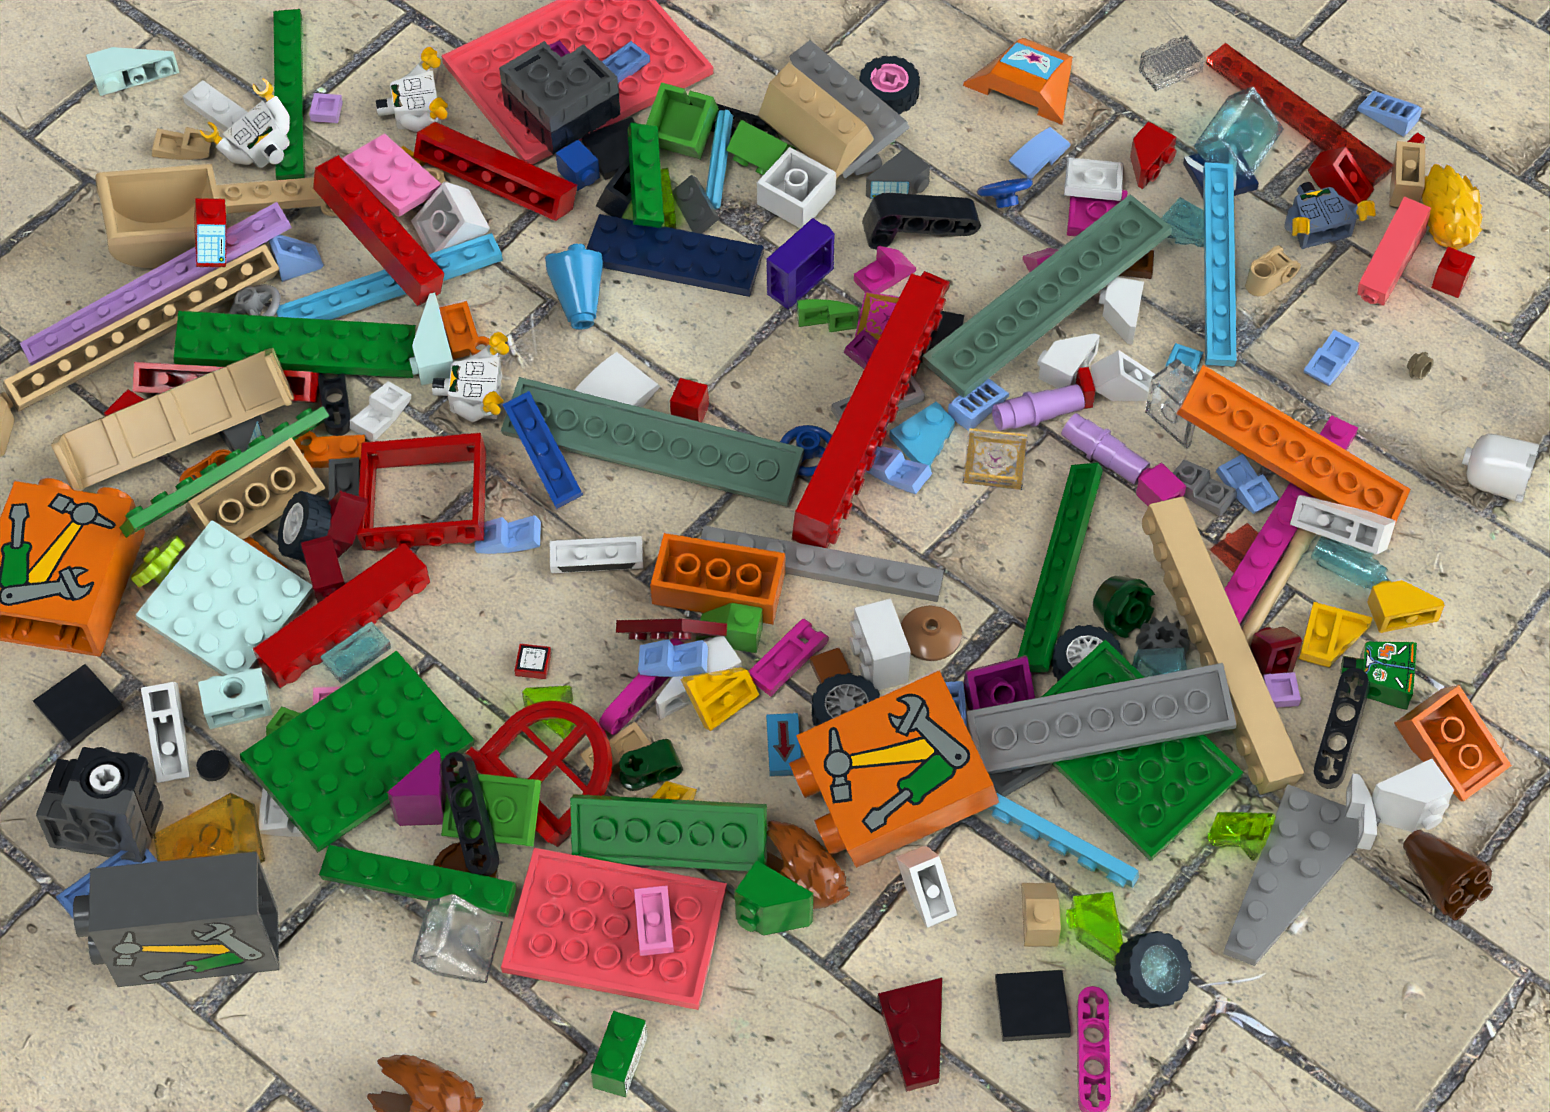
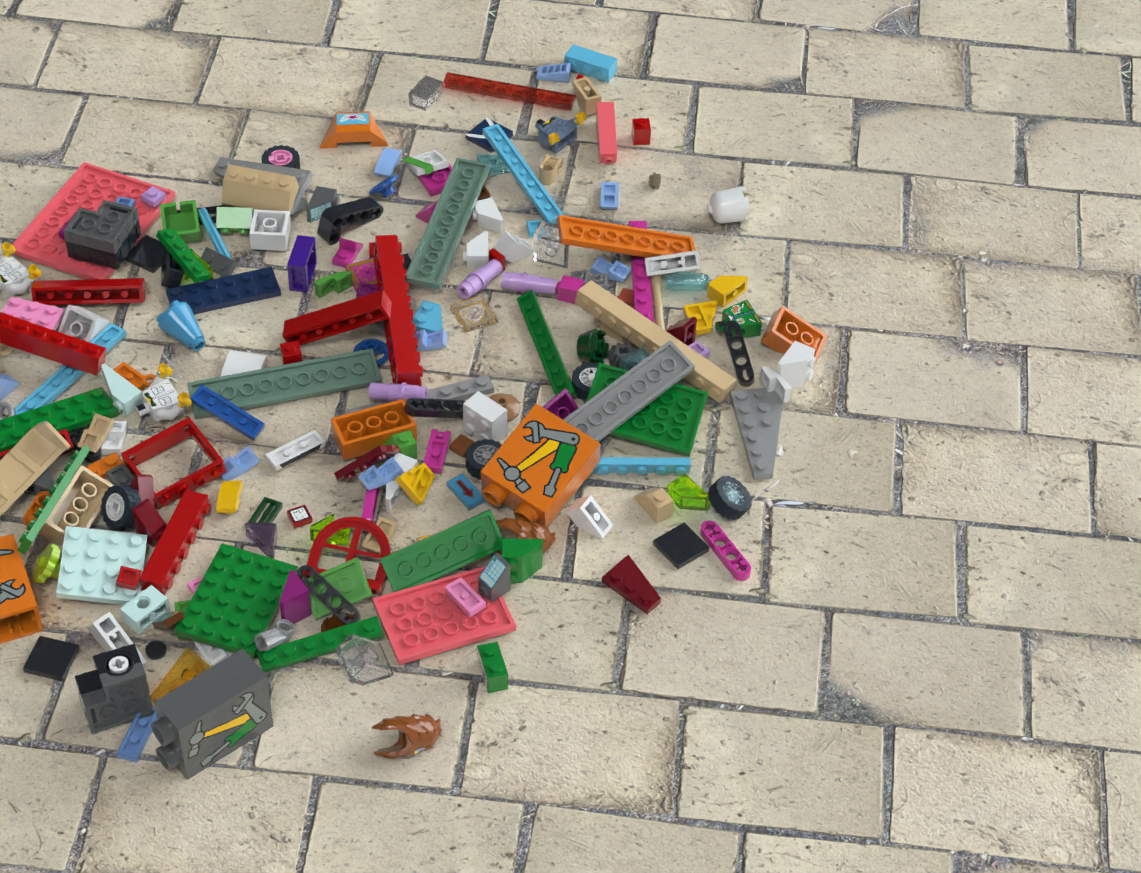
camera: 35 degrees left, 10 degrees down
clear light blue plate [321,621,391,683] -> none
blue brick [556,140,600,191] -> none
dark green piece [619,739,683,791] -> none
light blue slope [948,379,1009,432] -> none
red slope [1130,121,1177,189] -> none
clear light blue slope [1193,86,1284,181] -> none
clear neon green slope [1207,812,1276,861] -> none
red slope [1308,146,1374,204] -> none
reddish brown cone [1403,830,1493,920] -> none
yellow head [1422,164,1483,250] -> none
none -> tan slope [77,413,115,453]
none -> red tile [116,566,141,591]
none -> lavender plate [141,186,166,208]
none -> reddish brown tile [152,611,184,629]
none -> yellow slope [216,480,243,514]
none -> clear purple slope [245,522,278,559]
none -> dark green tile [246,497,283,535]
none -> light grey piece [254,619,294,652]
none -> red brick [282,290,392,346]
none -> lavender piece [368,382,428,402]
none -> bright green piece [401,157,434,175]
none -> black beam [403,398,466,419]
none -> dark grey slope [478,552,510,602]
none -> medium azure brick [564,44,617,83]

